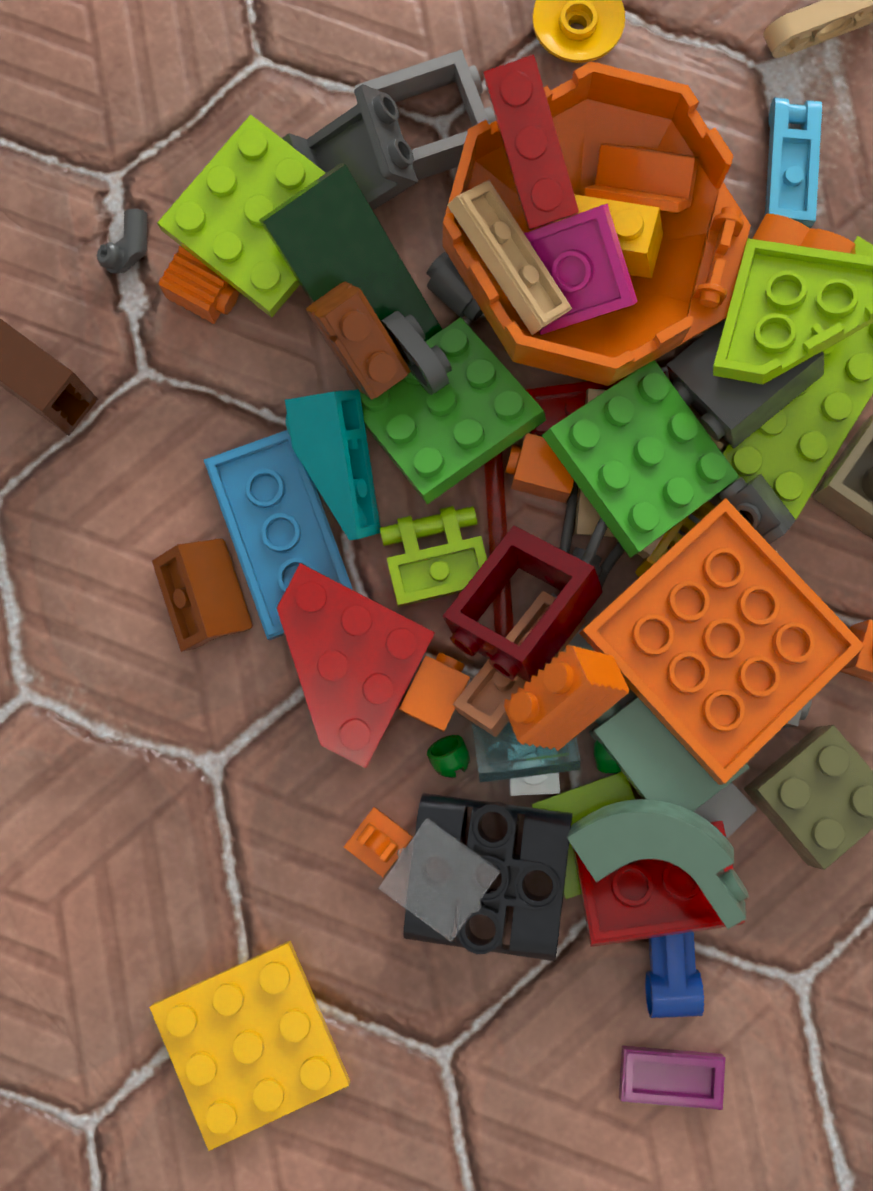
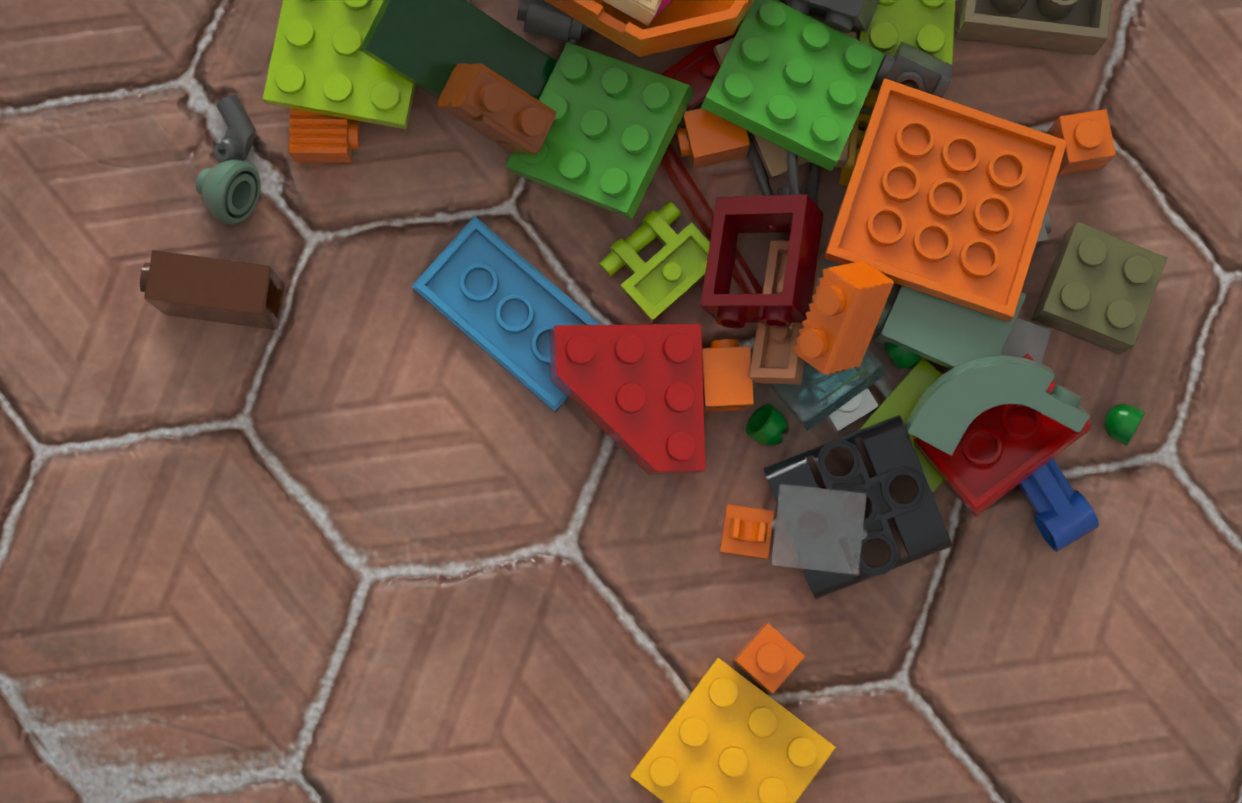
camera: 30 degrees left, 0 degrees up
dark orange panel [152,538,253,652] -> none
teal slope [285,389,380,540] -> none
dark grey plate [381,311,452,395] -> none
magenta tile [619,1046,726,1110] -> none
none -> sand green brick [196,160,261,226]
none -> orange brick [732,623,805,694]
none -> green hinge [1104,404,1145,446]

